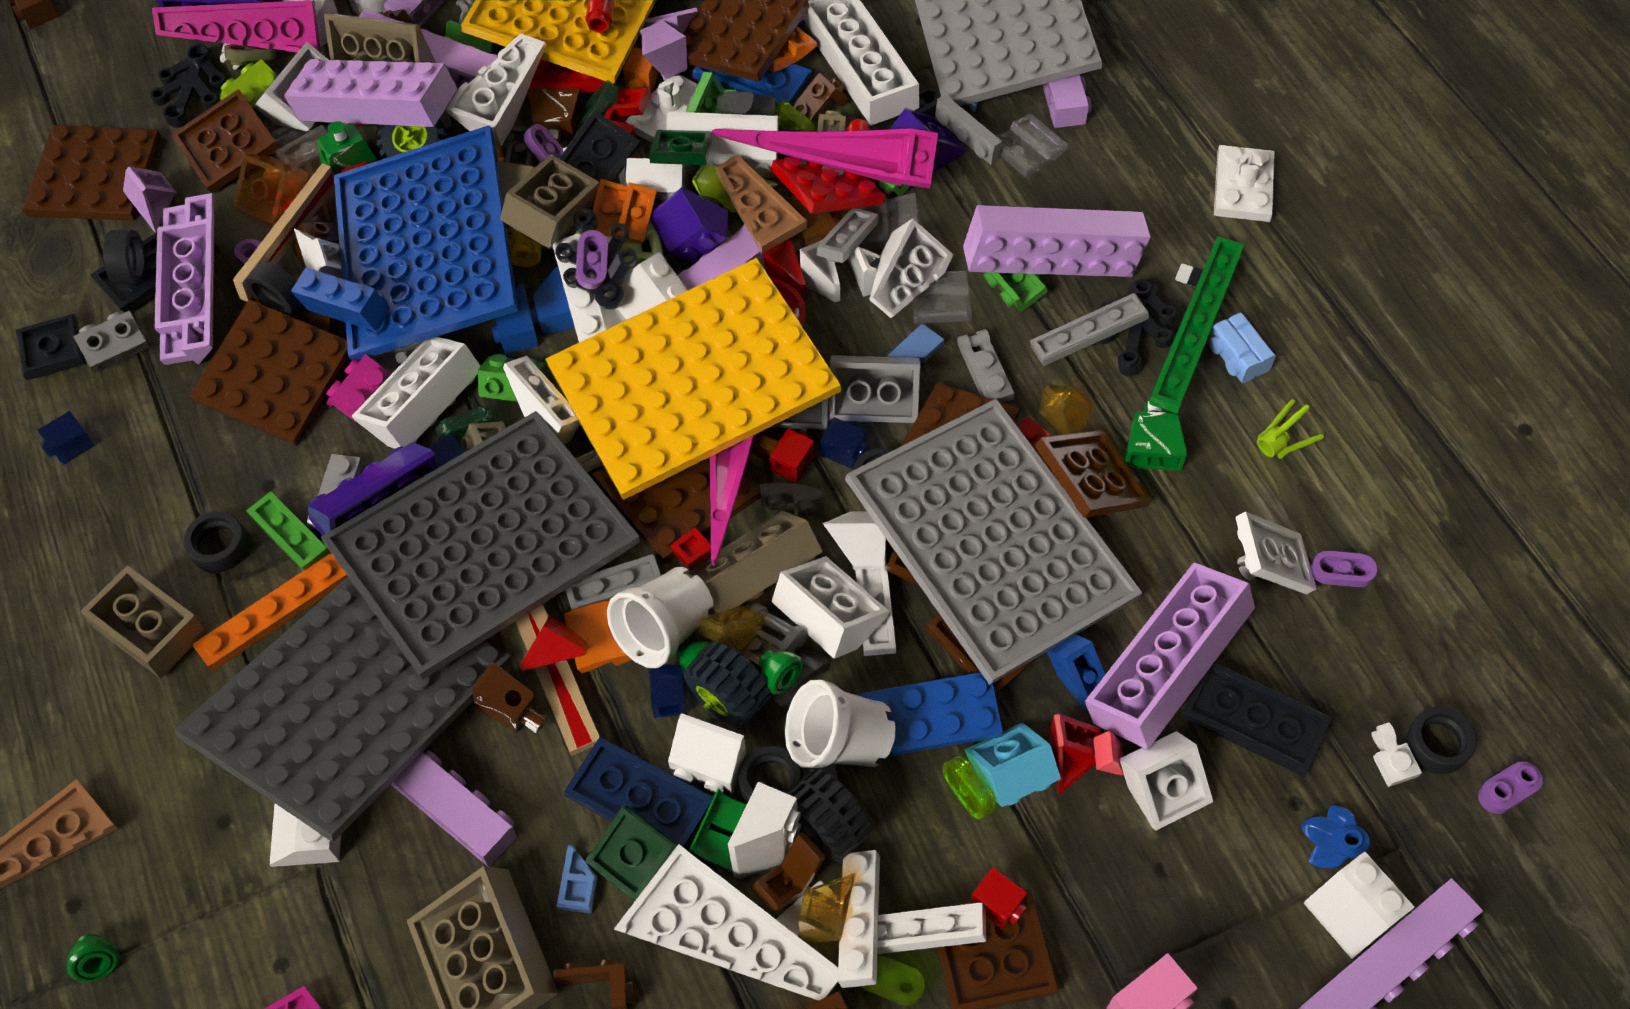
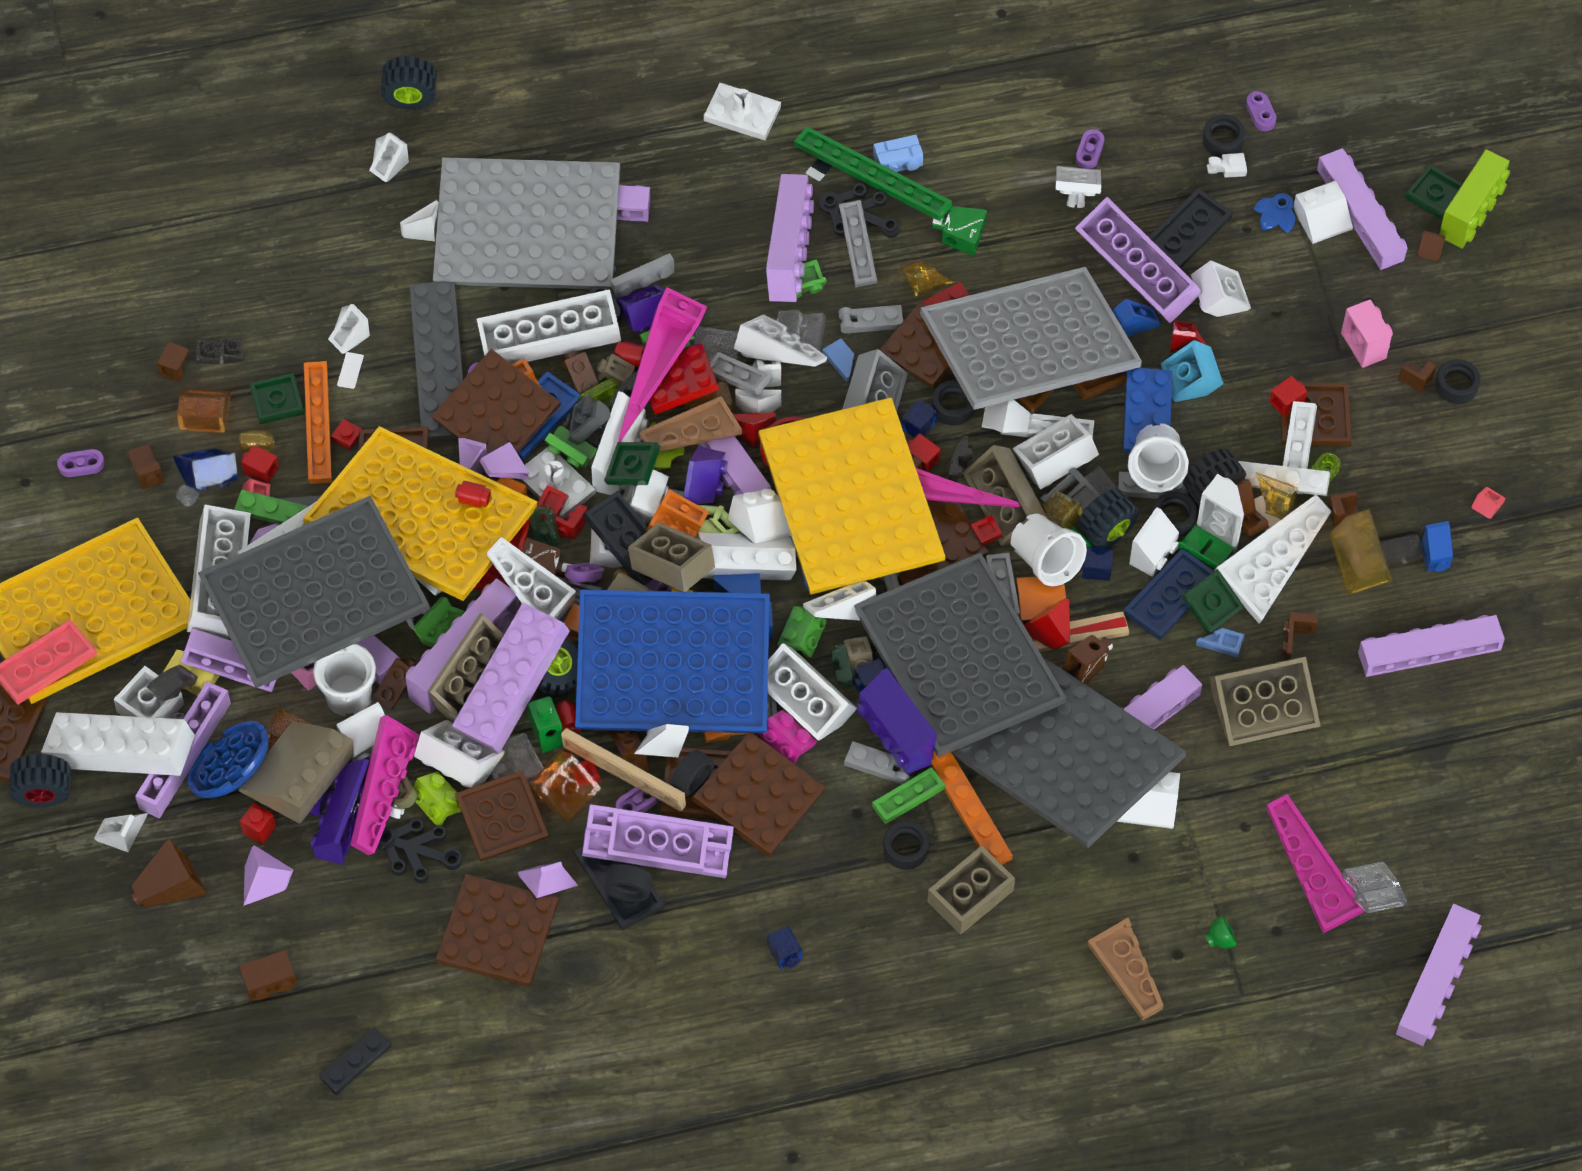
camera: 80 degrees left, 0 degrees up
black plate [16,314,85,381] -> none
light grey brick [74,311,150,373] -> none
blue brick [291,268,390,332] -> none
black plant [555,208,638,309] -> none
medium lavender plate [576,230,608,289] -> none
green brick [758,650,803,694] -> none
clear neon green plate [942,756,995,819] -> none
clear slope [996,114,1068,178] -> none
reddish brown plate [1035,430,1153,518] -> none
coral slope [1093,731,1124,776] -> none
lime plant [1257,399,1324,459] -> none

